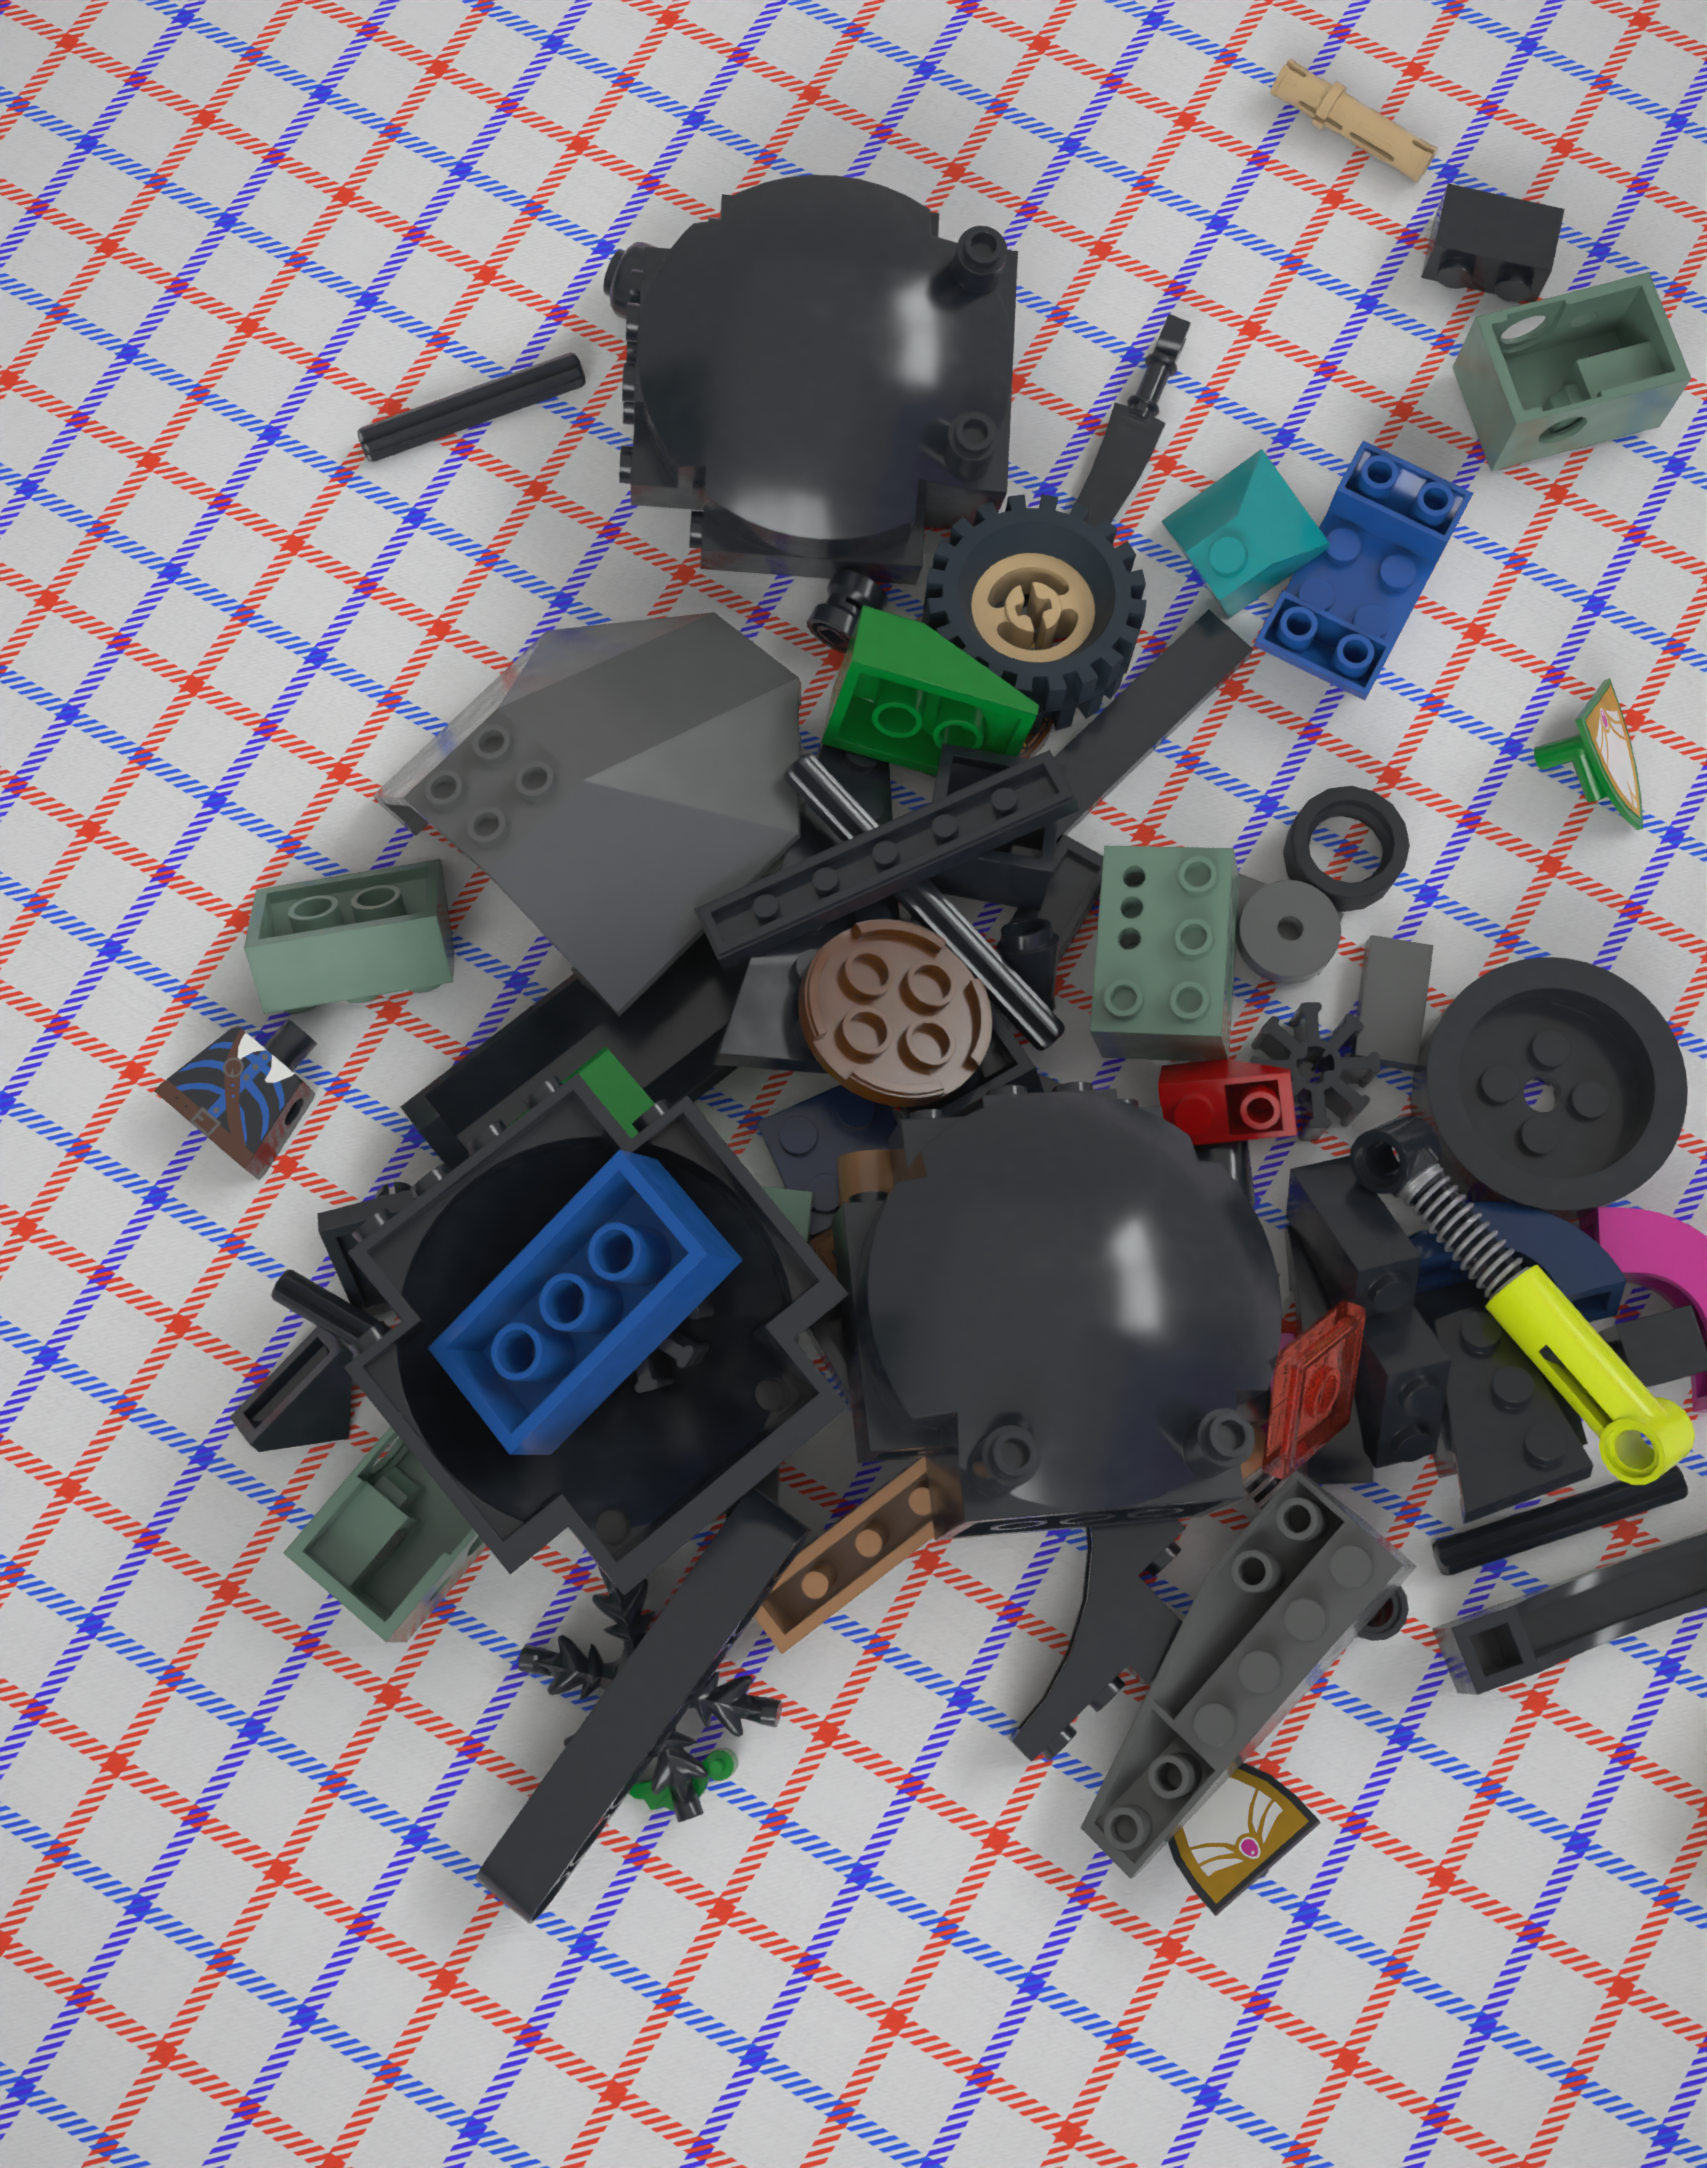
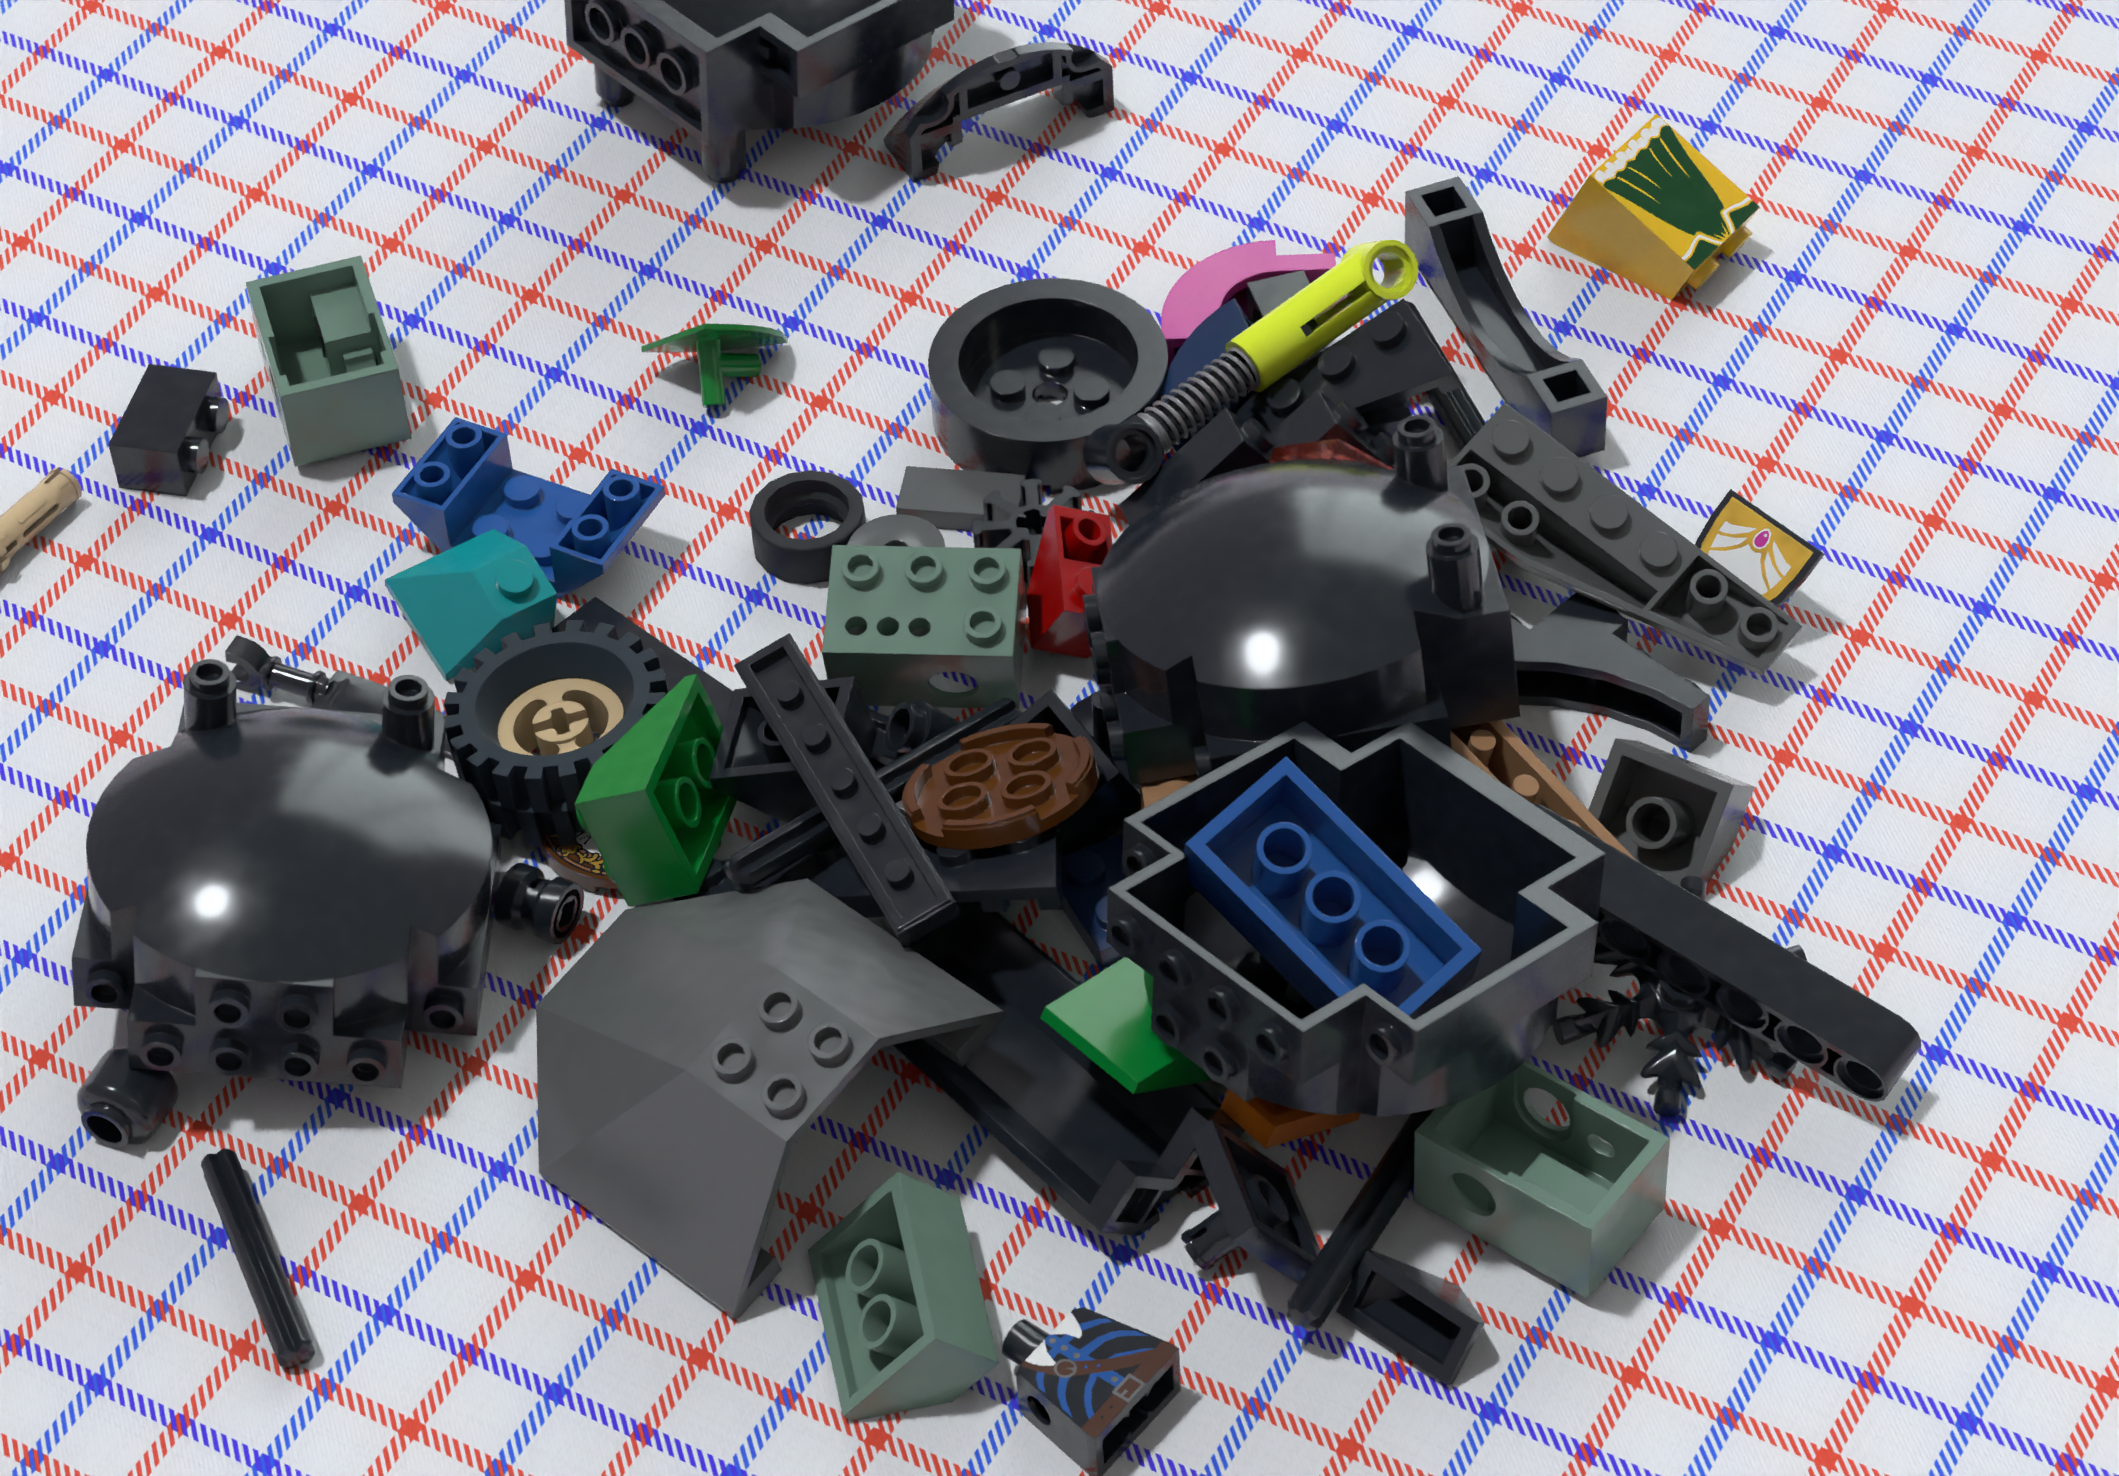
camera: 90 degrees left, 30 degrees down
none -> dark grey slope [1589,738,1755,886]

